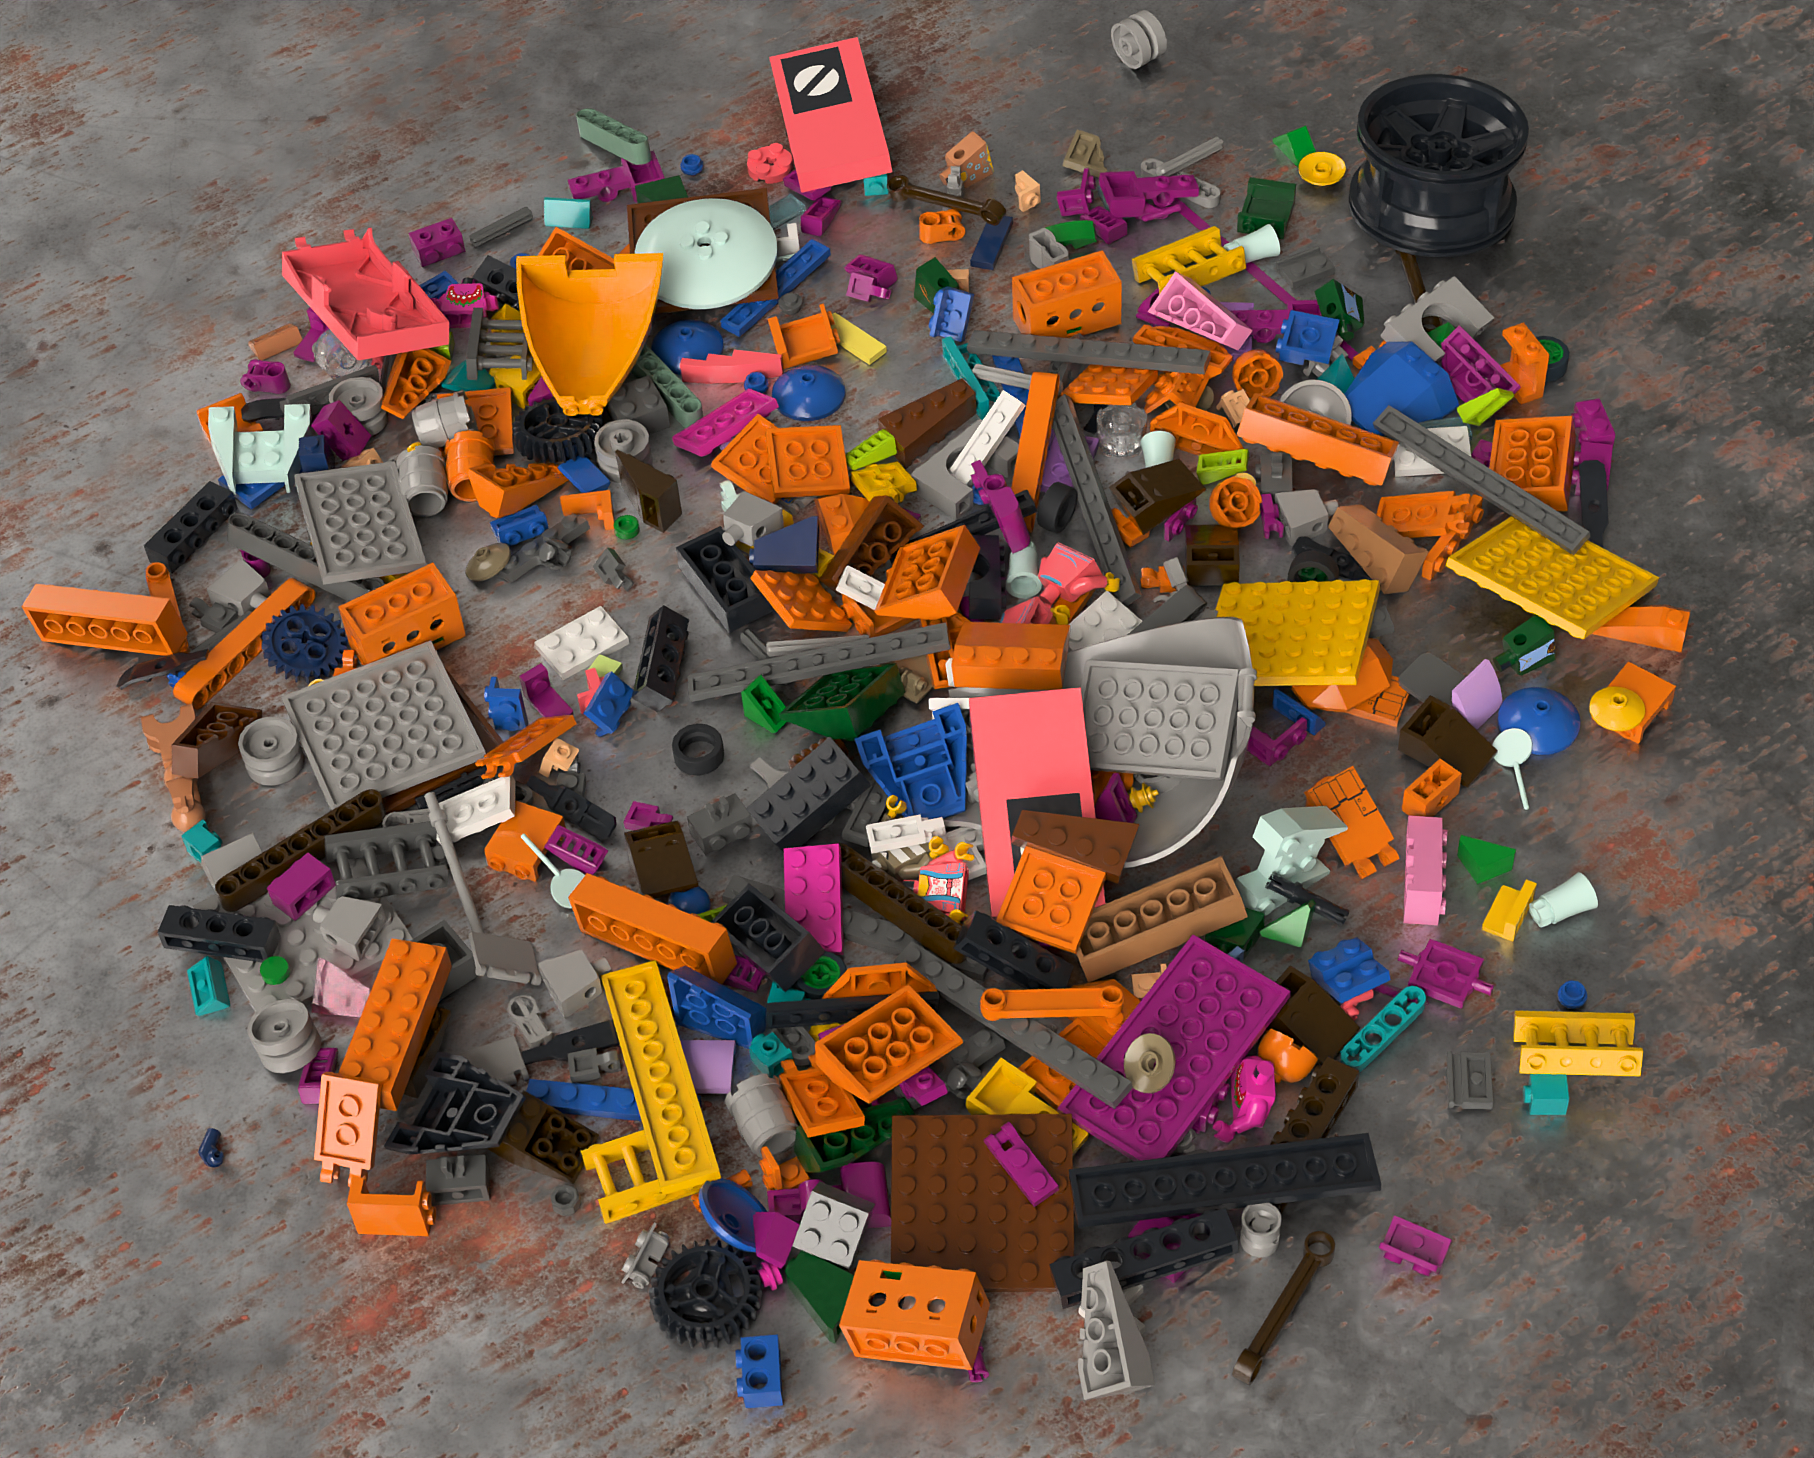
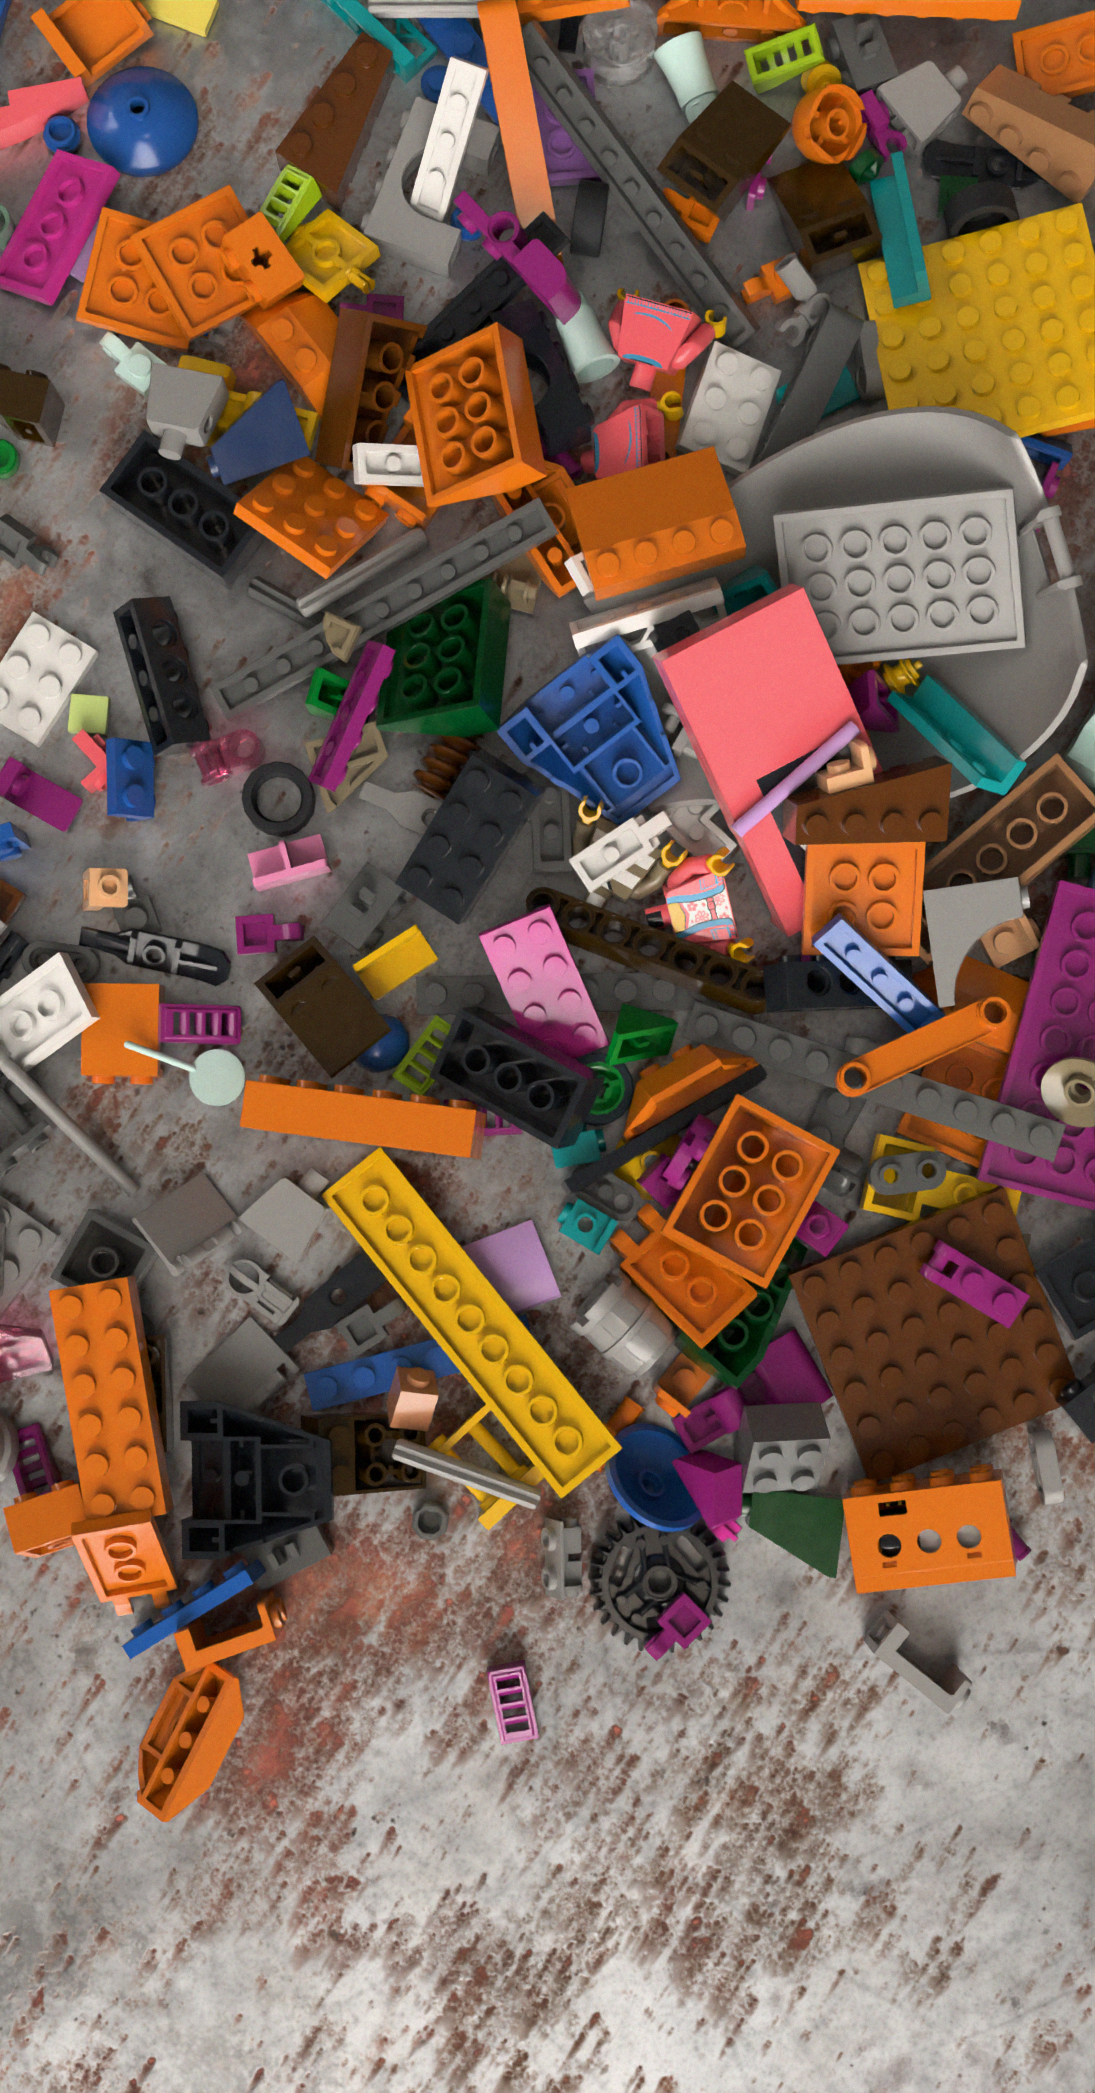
camera: 30 degrees left, 35 degrees up
orange tile [475,714,577,779] -> none
blue wedge [667,966,766,1049] -> none
blue brick [735,1334,783,1408] -> none
none -> orange slope [3,1480,86,1558]
none -> blue plate [122,1559,266,1659]
none -> orange wedge [137,1662,244,1822]
none -> clear pink piece [188,729,266,788]
none -> orange brick [220,211,306,311]
none -> bright pink panel [247,834,332,892]
none -> dark tan wing [304,721,388,814]
none -> magenta plate [308,640,396,792]
none -> dark tan tile [323,611,363,663]
none -> yellow panel [352,924,439,1001]
none -> nougat brick [386,1366,439,1431]
none -> light grey axle [392,1439,542,1509]
none -> slope [487,1660,539,1745]
none -> green slope [605,1004,679,1066]
none -> magenta plate [644,1592,712,1661]
none -> magenta plate [659,1113,718,1191]
none -> lavender bar [731,721,860,838]
none -> plate [811,913,946,1033]
none -> light nougat bracket [815,738,877,794]
none -> dark green tile [848,147,884,187]
none -> light grey panel [863,1609,972,1714]
none -> dark grey plate [867,1151,946,1195]
none -> teal fence [869,151,932,309]
none -> teal fence [887,675,1027,796]
none -> light grey arch [923,877,1030,1008]
none -> light grey beam [1028,1429,1064,1505]

